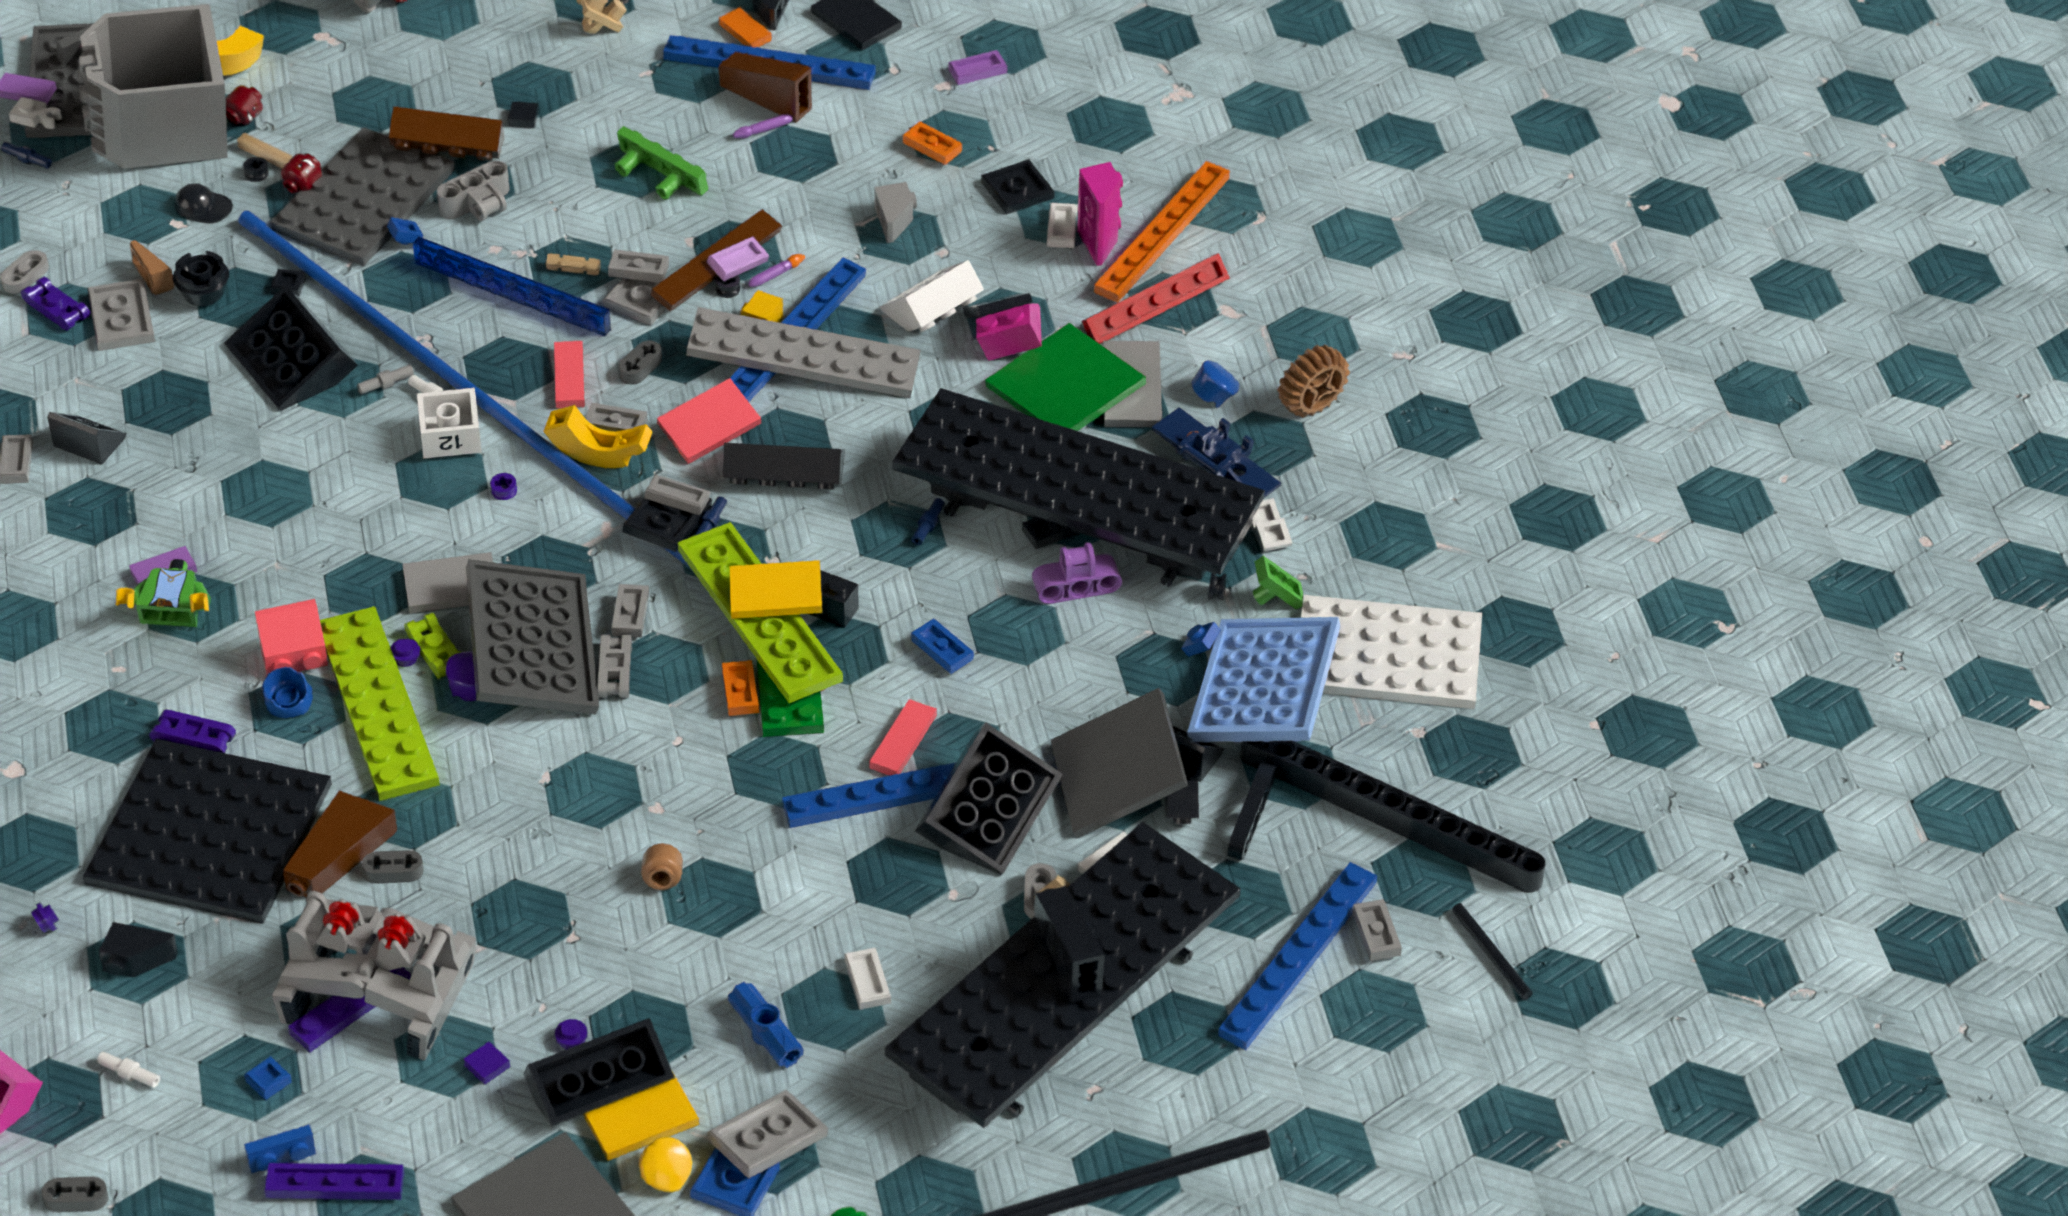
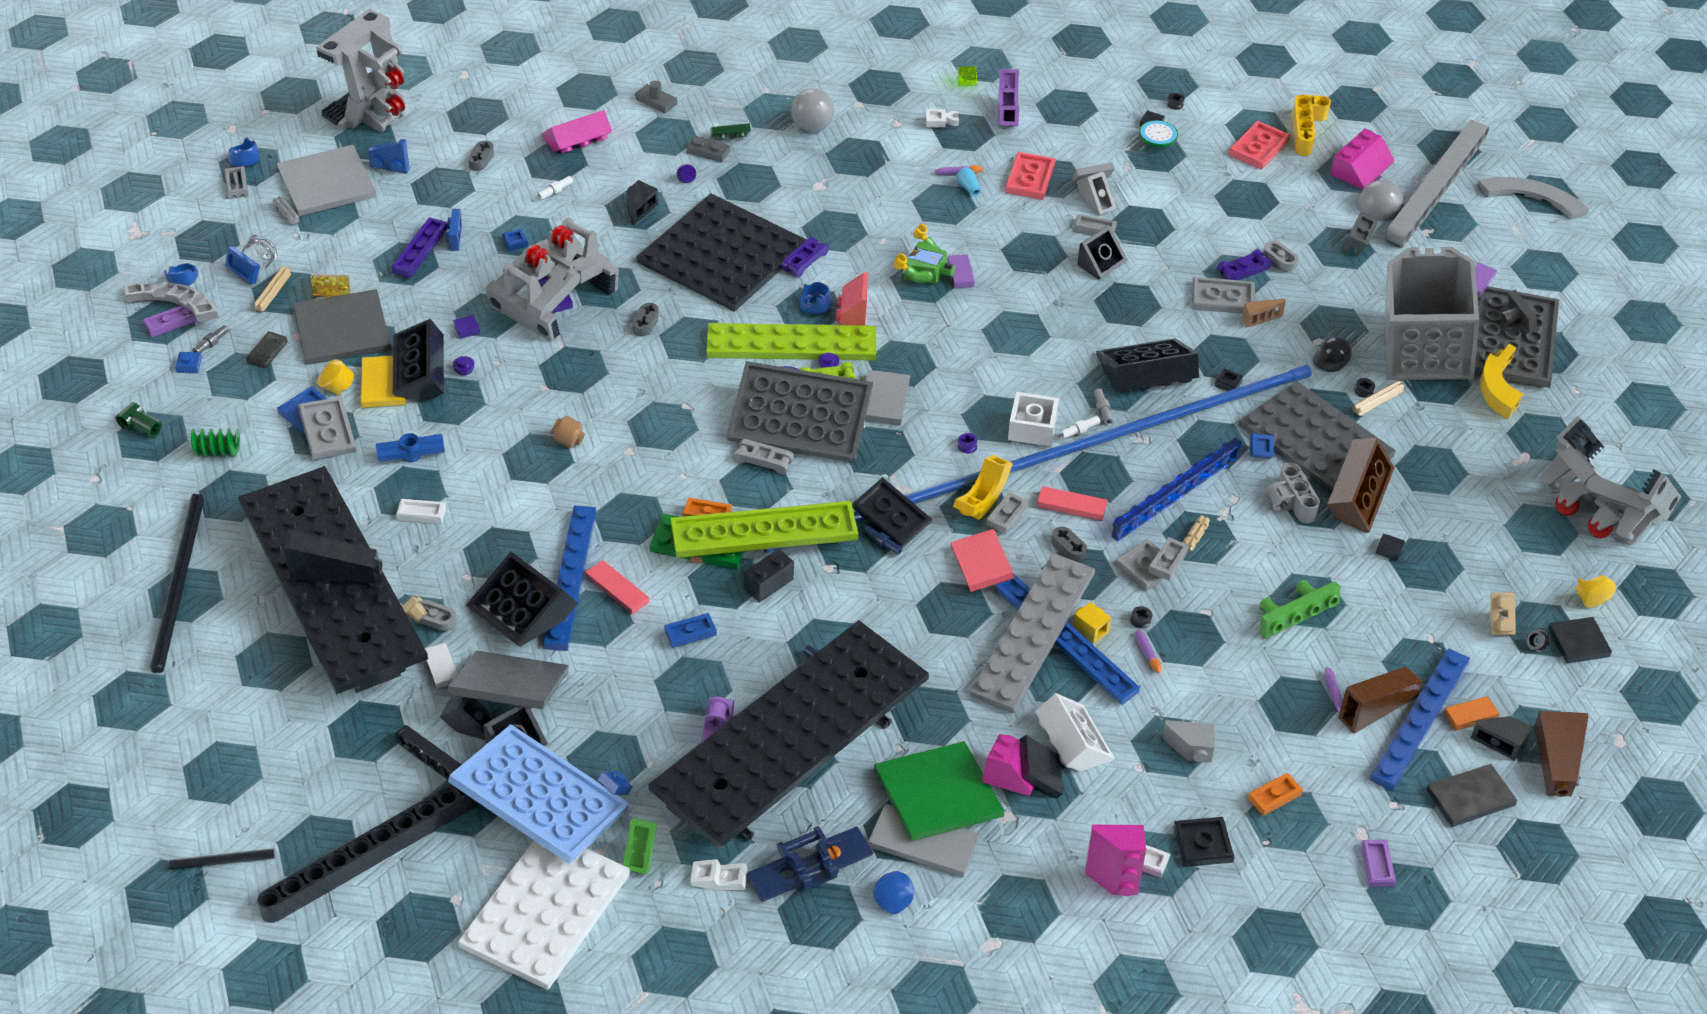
camera: 110 degrees right, 0 degrees up
black cone [173,251,229,306] -> none
dark red head [225,86,263,125] -> none
dark red head [281,153,322,193] -> none
reddish brown slope [283,791,397,897] -> none
light grey plate [611,584,649,638] -> none
light grey tile [644,475,710,515] -> none
reddish brown tile [650,209,782,312] -> none
lavender tile [707,236,769,281] -> none
black slope [723,443,845,490] -> none
yellow tile [730,560,822,619] -> none
plate [1081,253,1230,344] -> none
orange plate [1094,161,1230,303] -> none
black bush [1208,573,1227,600] -> none
blue plate [1218,862,1377,1050] -> none
medium nougat gear [1277,344,1350,418] -> none
light grey plate [1352,899,1402,961] -> none

